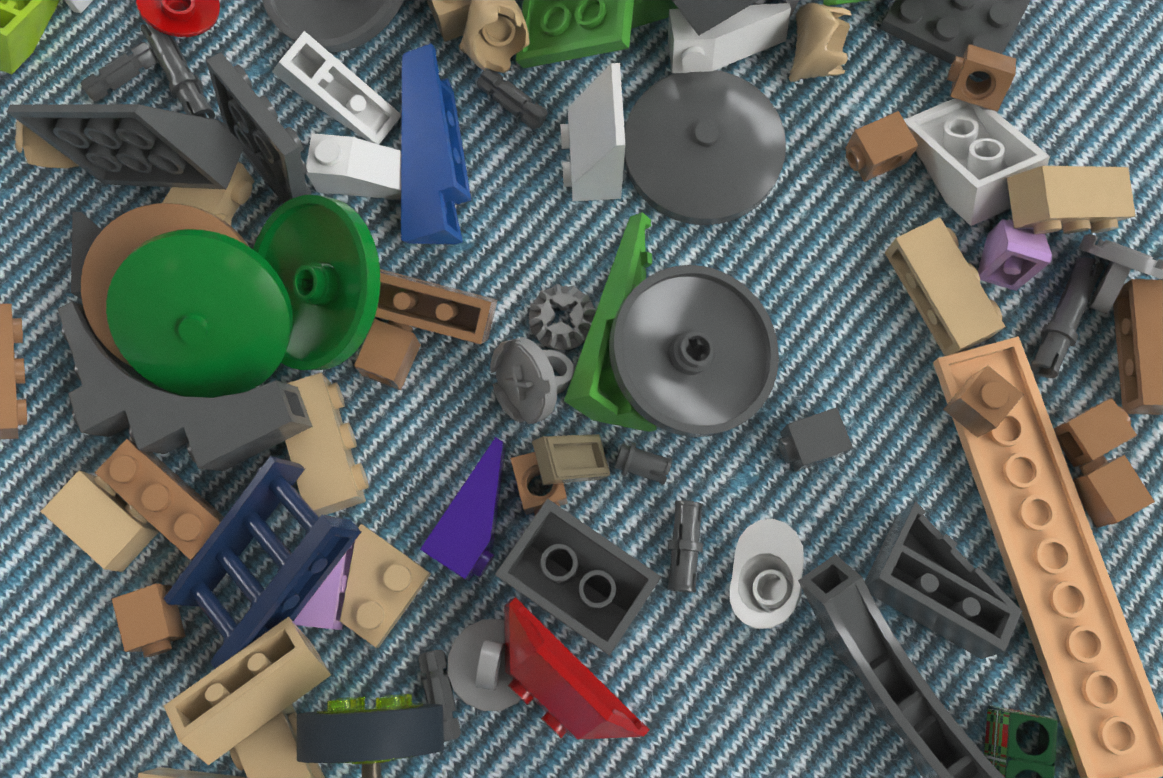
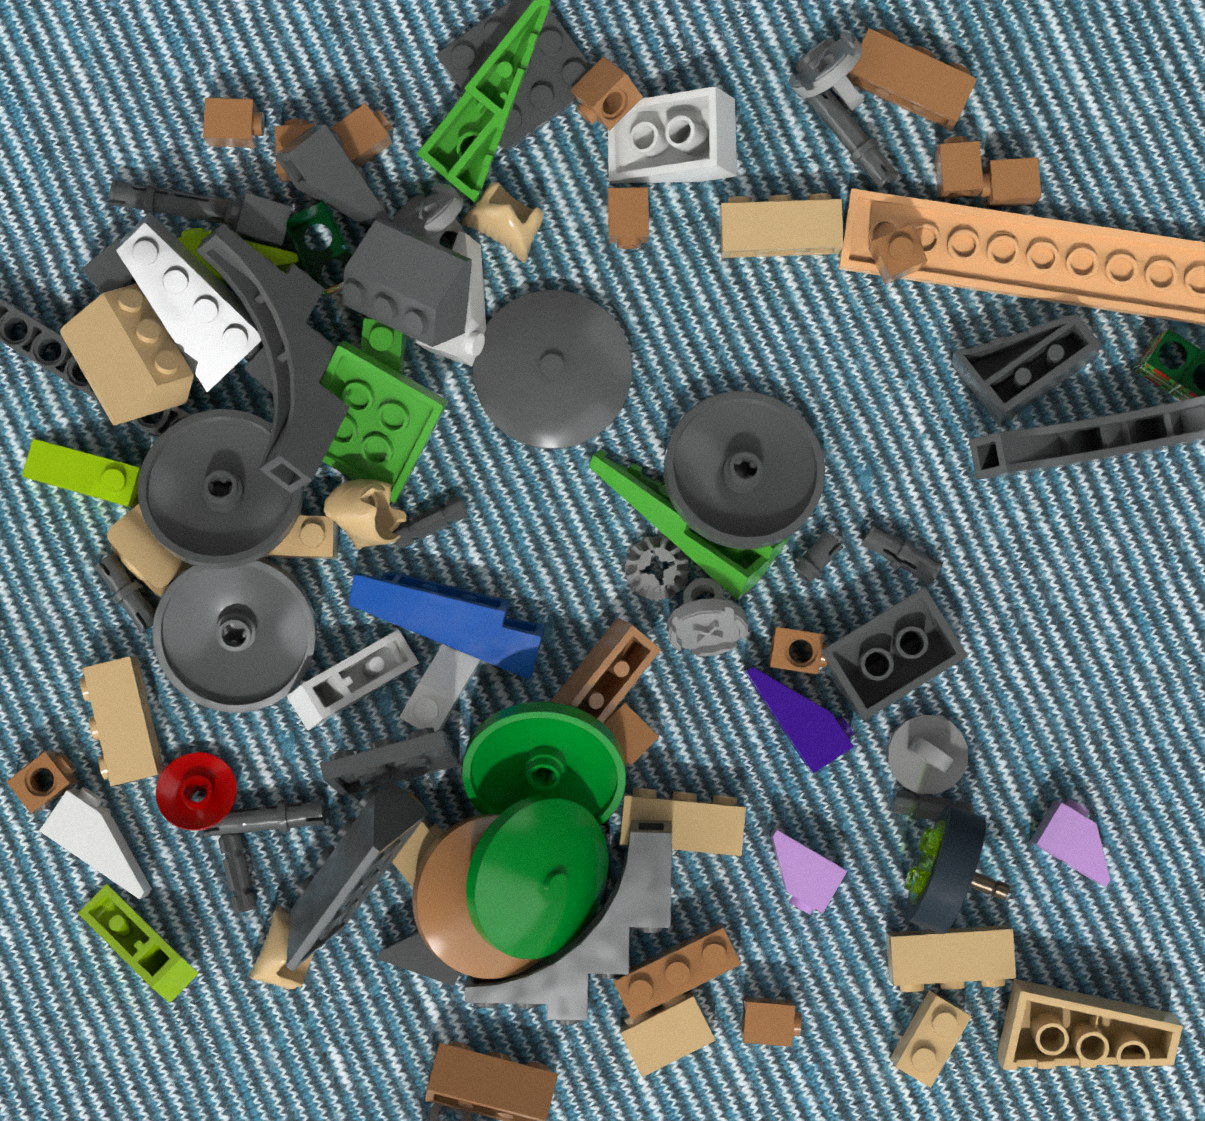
camera: 65 degrees left, 10 degrees up
dark blue fence [164,456,361,669] -> none
tan brick [164,617,331,765] -> none
tan wing [340,524,431,648] -> none
red wedge [504,597,650,740] -> none
dark tan tile [532,434,610,485] -> none
white slope [560,63,625,201] -> none
white piece [730,519,804,629] -> none
dark grey brick [778,407,853,472] -> none
lavender slope [978,219,1052,291] -> none
tan brick [1007,166,1136,235] -> none

